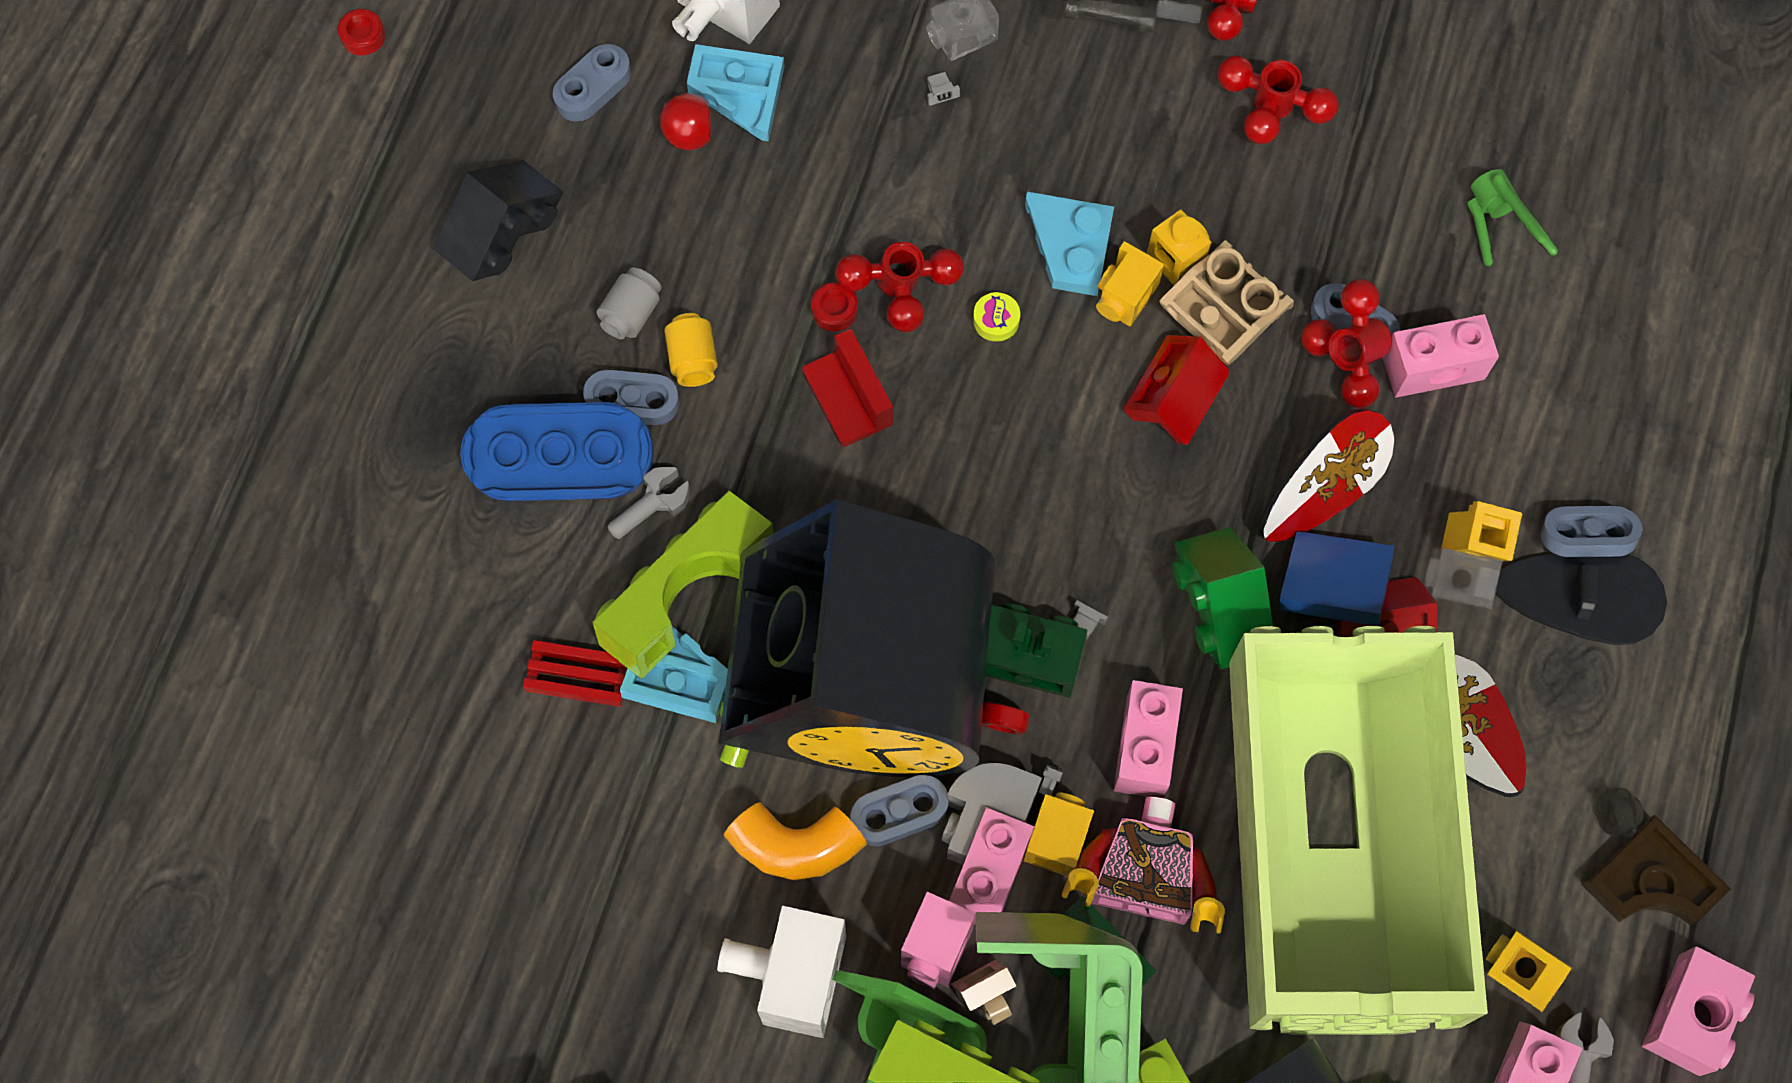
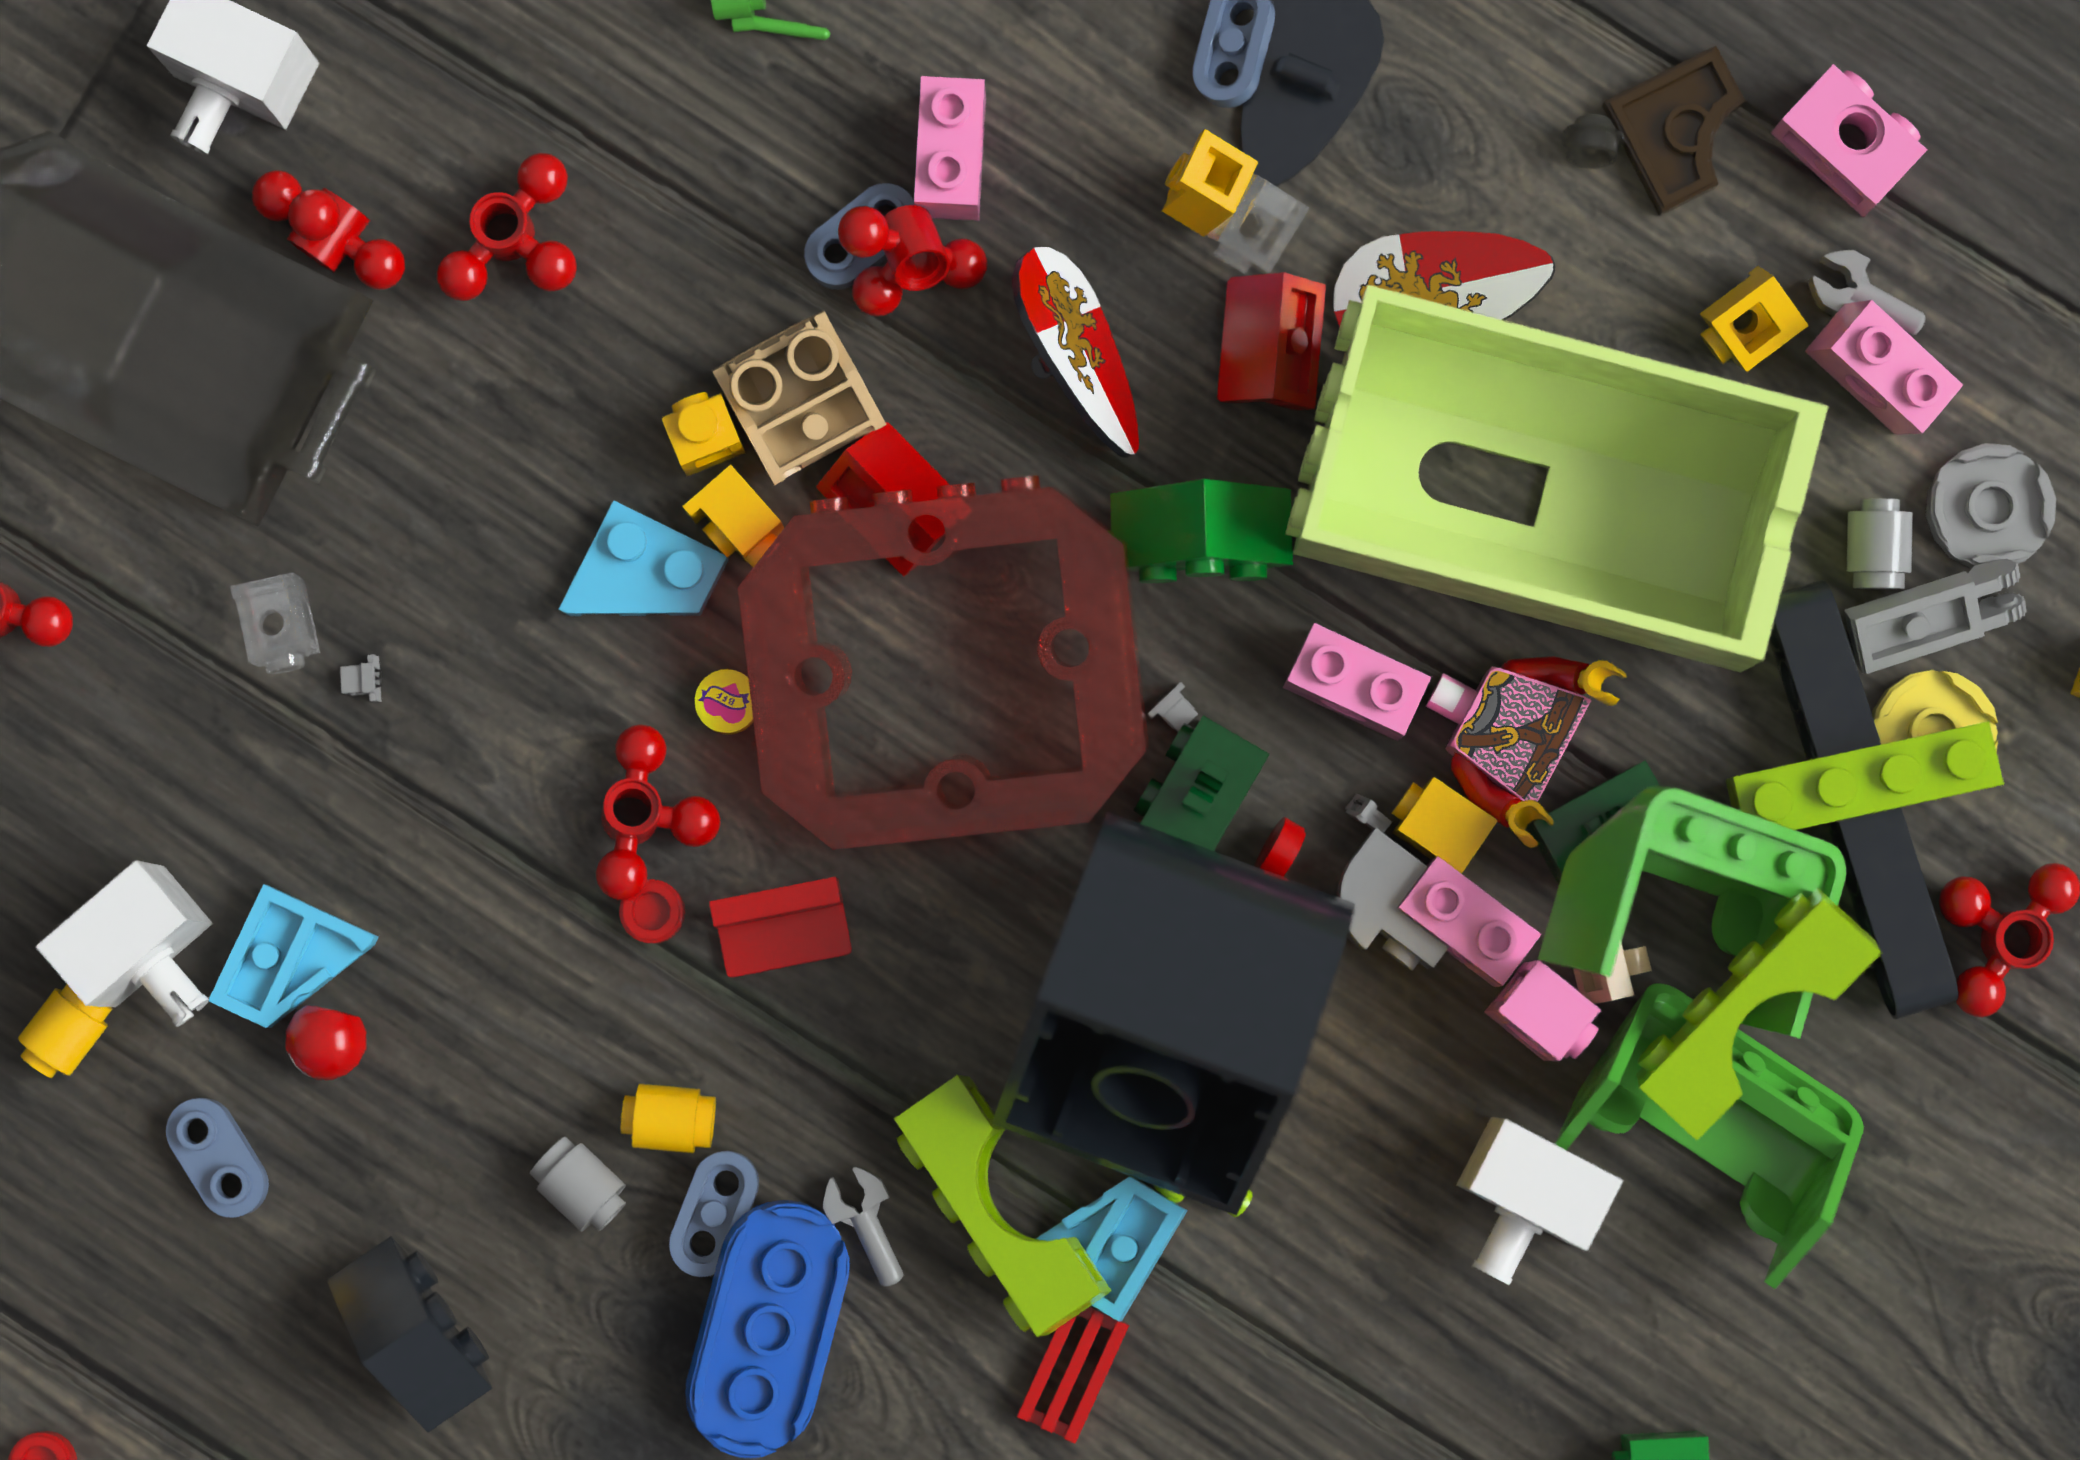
camera: 75 degrees left, 15 degrees up
light orange cylinder [724,802,867,880] -> none
sand blue plate [850,775,949,846] -> none
blue tile [1279,531,1394,626] -> none
none -> clear red panel [738,475,1149,850]

